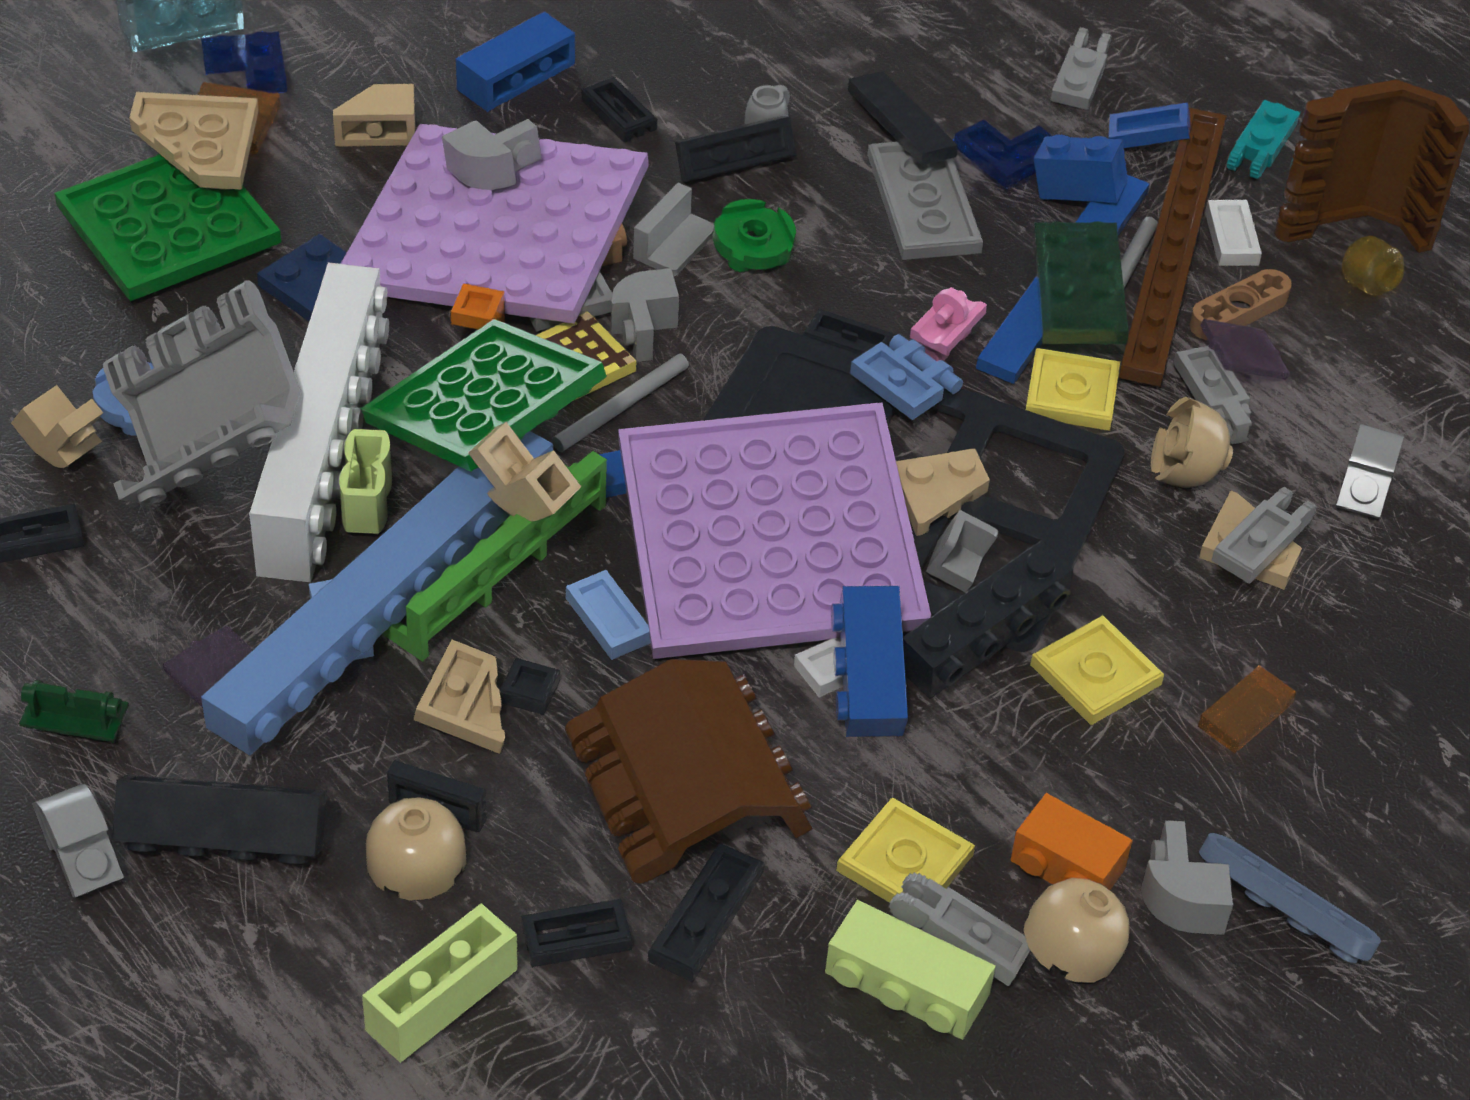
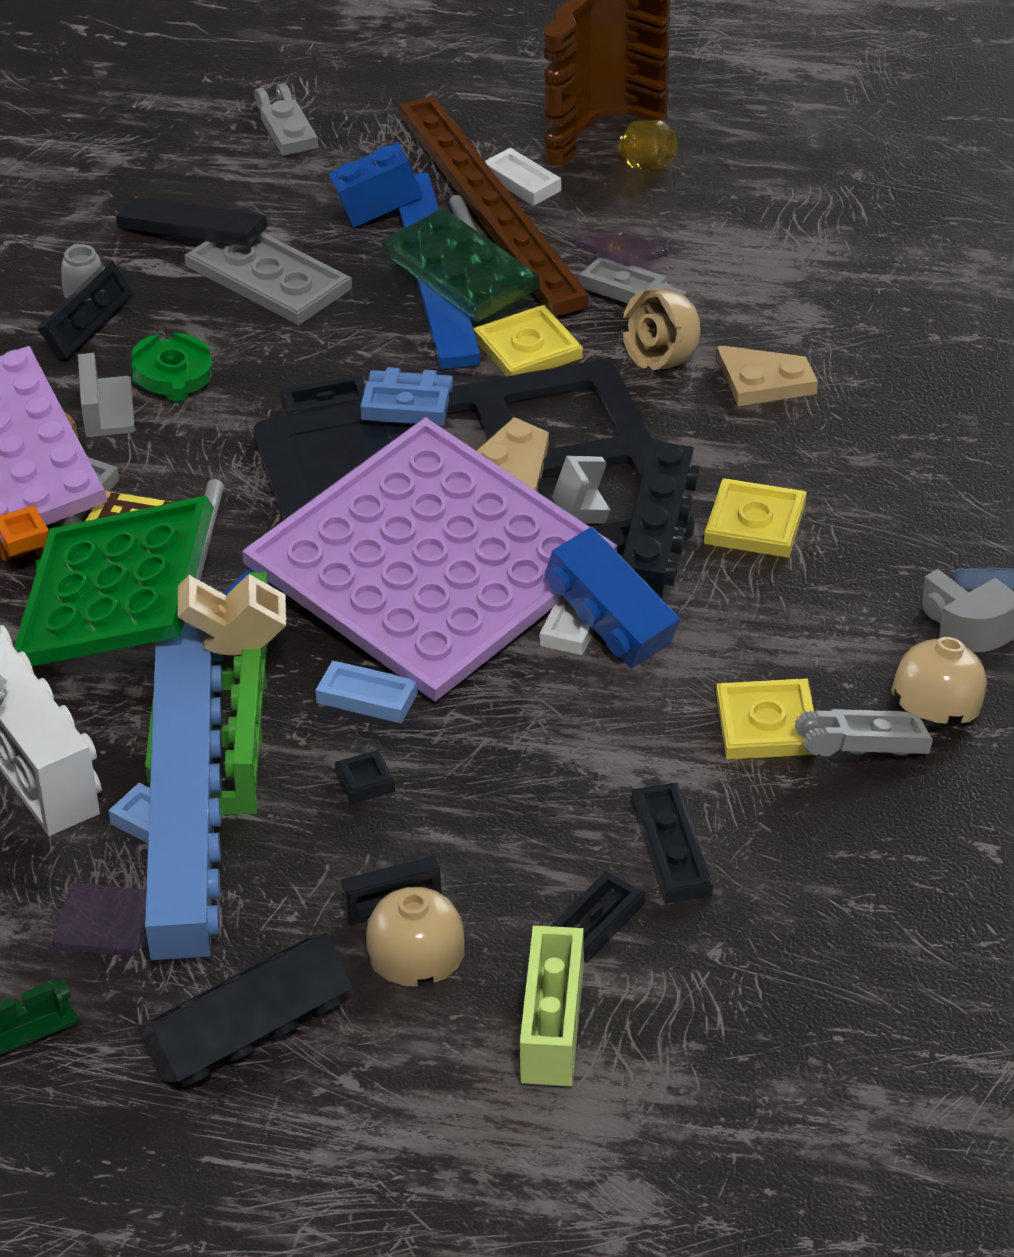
camera: 35 degrees left, 5 degrees down
light grey brick [32,784,124,897] -> none
yellowish green brick [339,429,392,534] -> none
tan wing [414,640,505,754] -> none
reddish brown hinge [565,659,813,883] -> none
light grey brick [611,268,679,362] -> none
yellowish green brick [825,900,996,1040] -> none
bright pink hips [910,287,987,361] -> none
clear blue plate [954,120,1052,188] -> none
orange brick [1010,793,1133,890] -> none
blue tile [1109,102,1190,148] -> none
medium nougat beam [1190,269,1292,340] -> none
clear orange tile [1198,665,1296,754] -> none
light grey hinge [1211,487,1317,584] -> none
teal hinge [1226,100,1300,179] -> none
light grey brick [1336,424,1404,519] -> none

